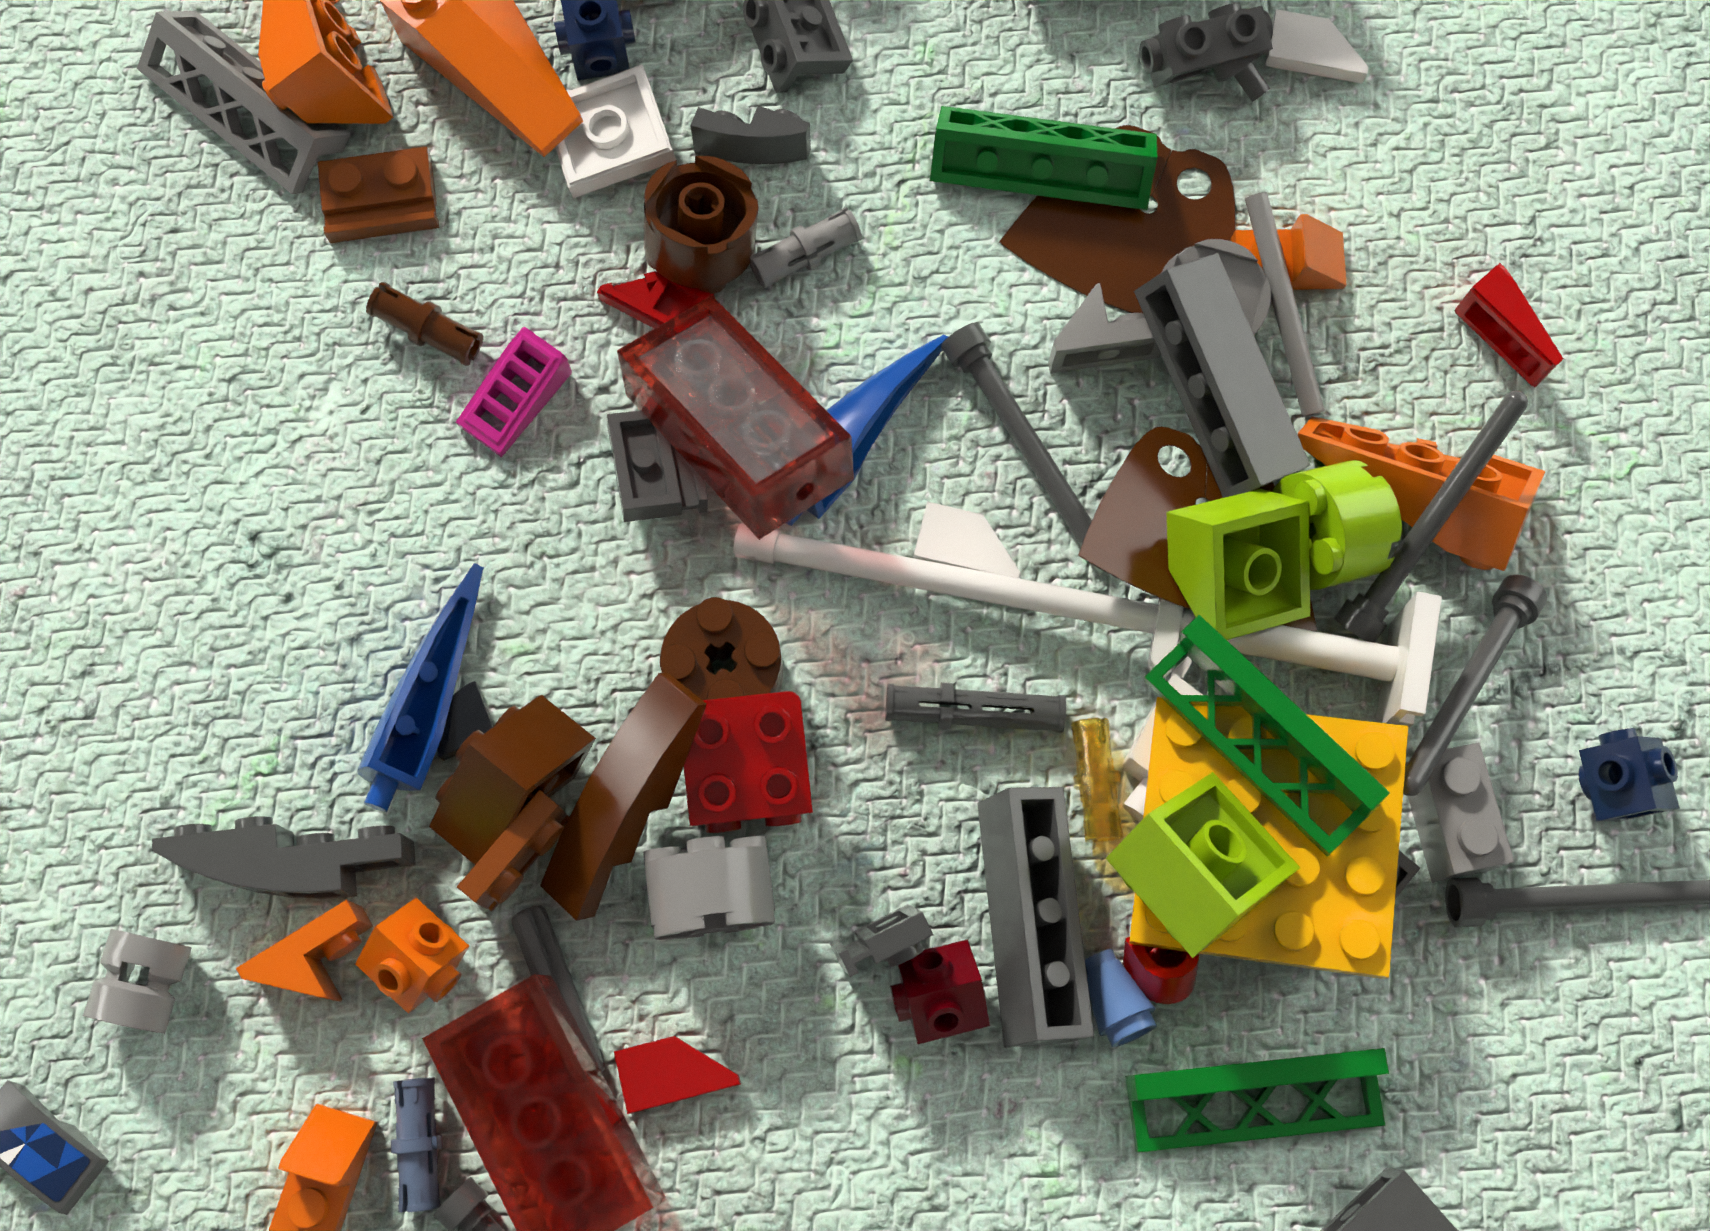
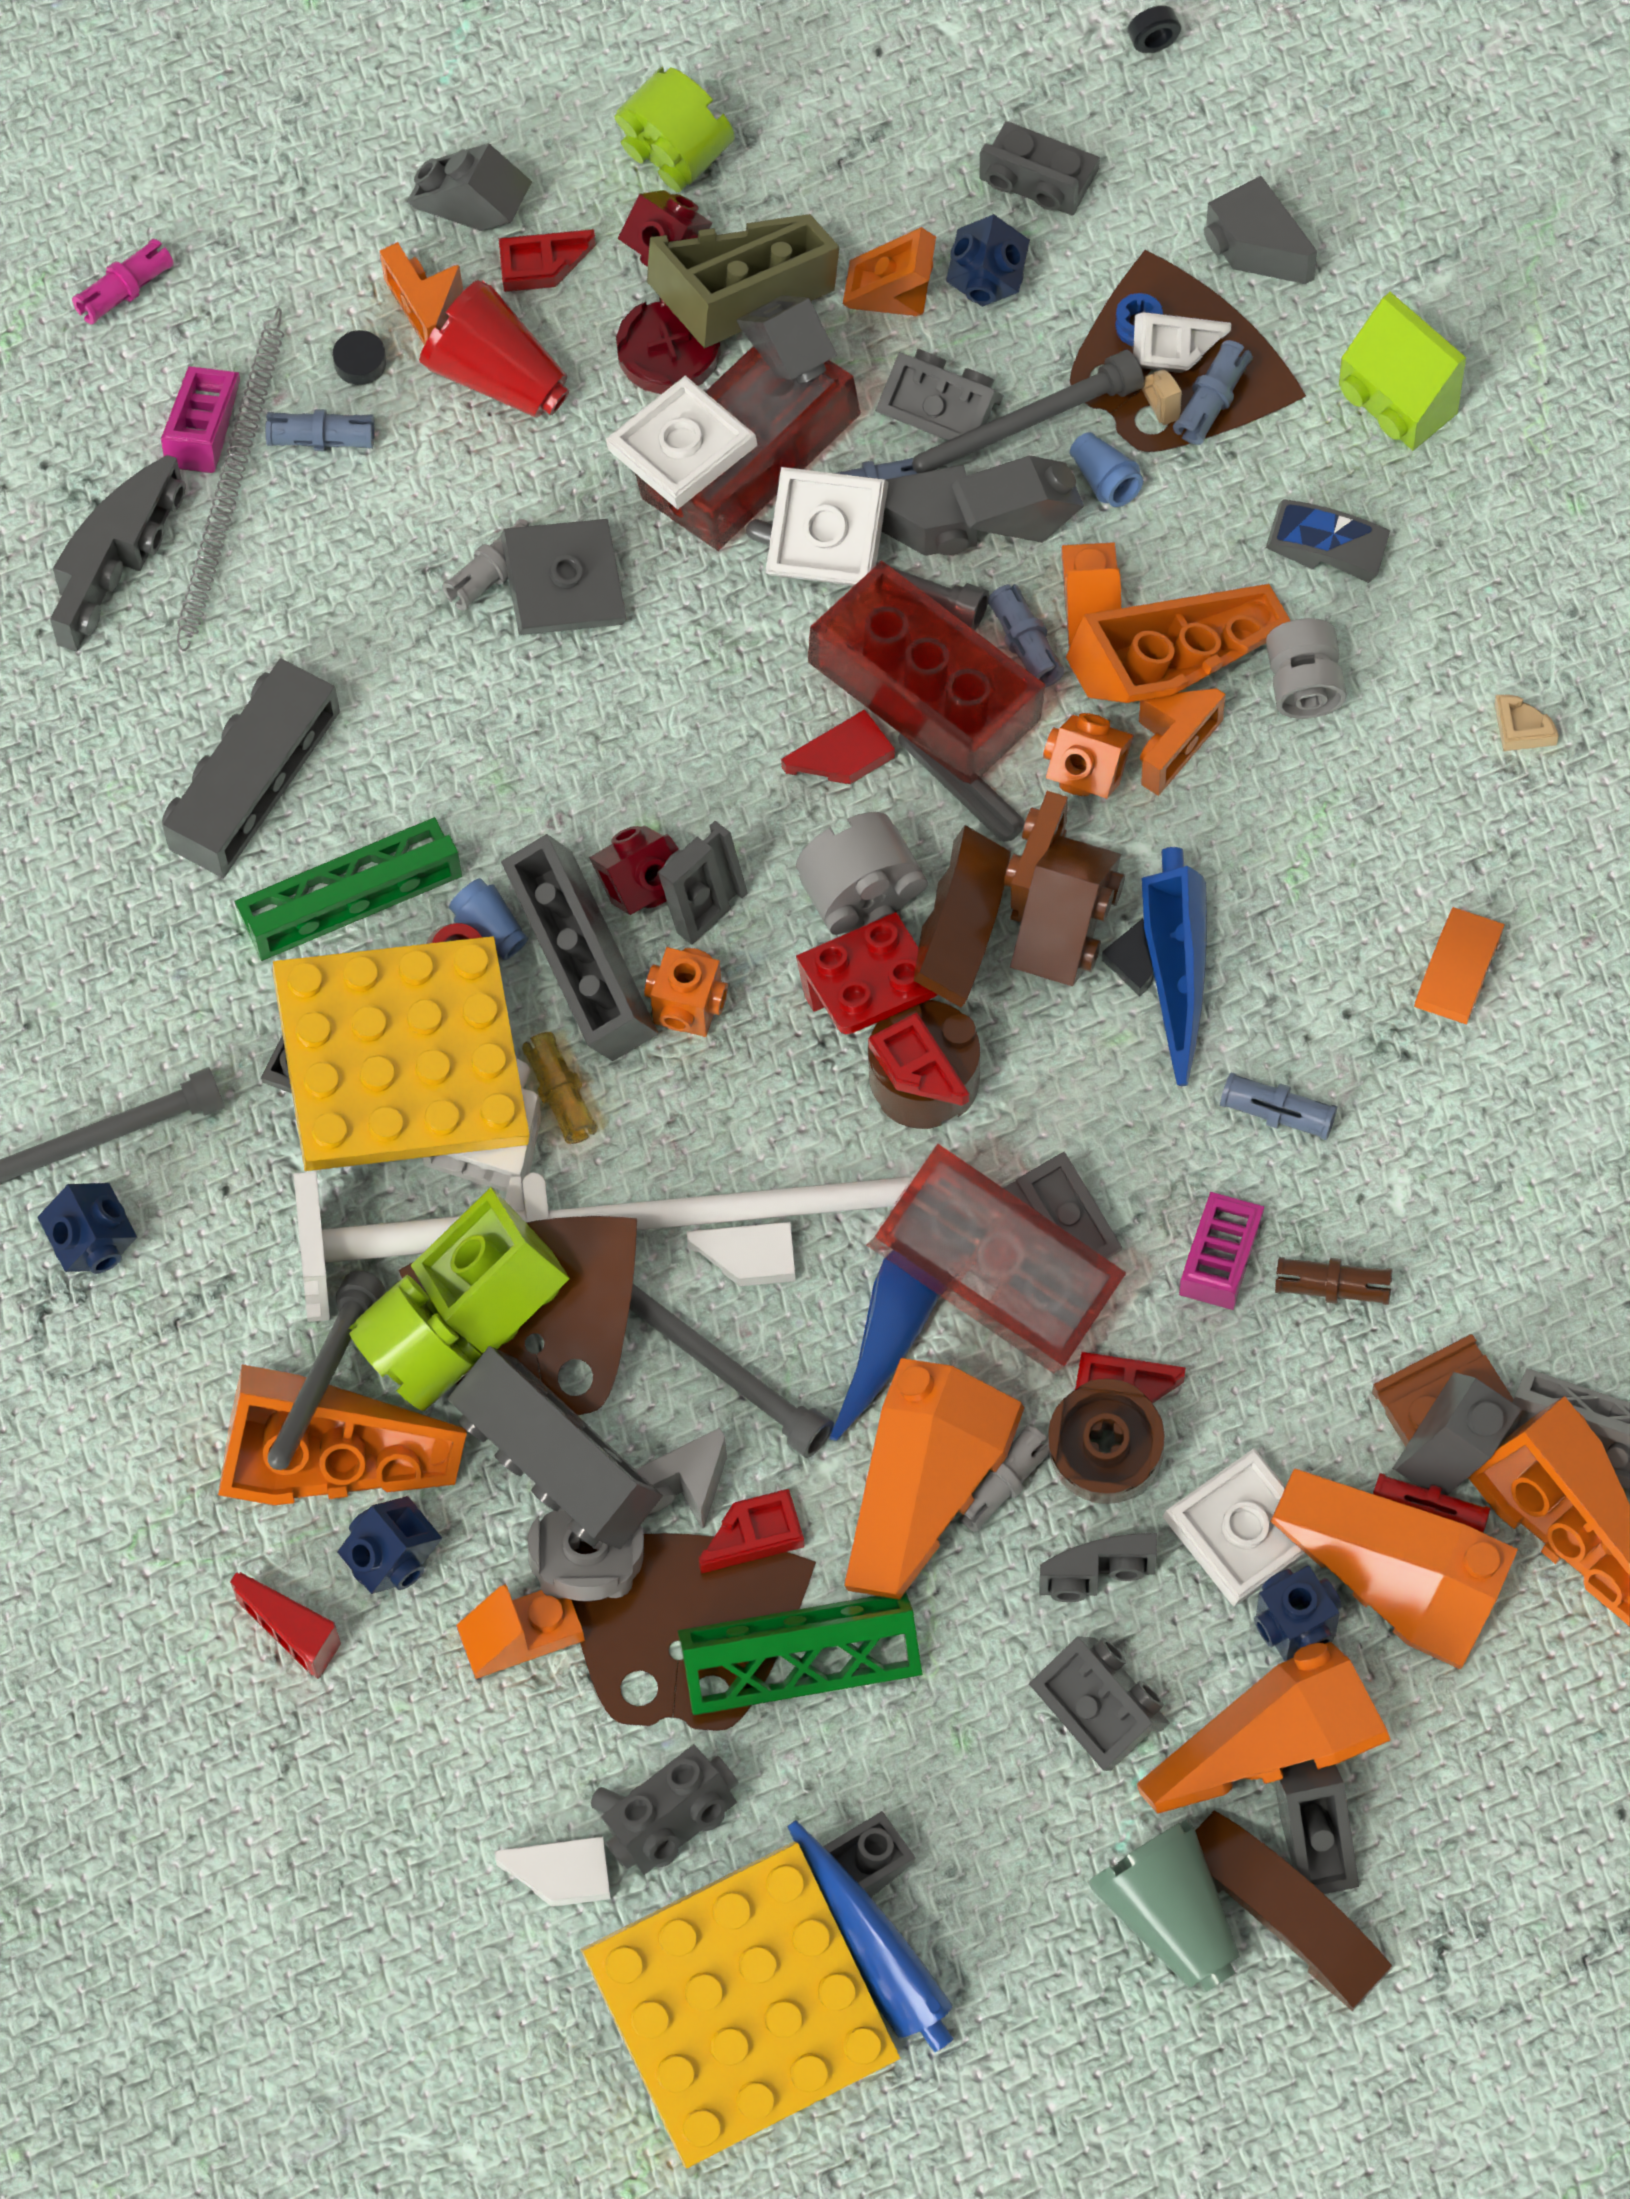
camera: 165 degrees right, 10 degrees down
dark grey slope [152,816,416,899] -> none
dark grey pin [885,682,1066,733] -> none
lime slope [1106,772,1300,958] -> none
green fence [1144,615,1390,857] -> none
light grey bar [1245,192,1325,417] -> none
dark grey piece [1403,575,1547,796] -> none
light grey brick [1405,742,1514,883] -> none
none -> dark blue brick [337,1496,442,1594]
none -> orange brick [644,947,728,1037]
none -> red tile [699,1489,804,1574]
none -> orange wedge [844,1358,1025,1600]
none -> red tile [868,1012,969,1106]
none -> orange wedge [1066,584,1291,703]
none -> sand blue pin [1220,1072,1338,1140]
none -> red pin [1373,1473,1491,1533]
none -> dark grey slope [1392,1372,1522,1495]
none -> orange slope [1414,907,1505,1025]

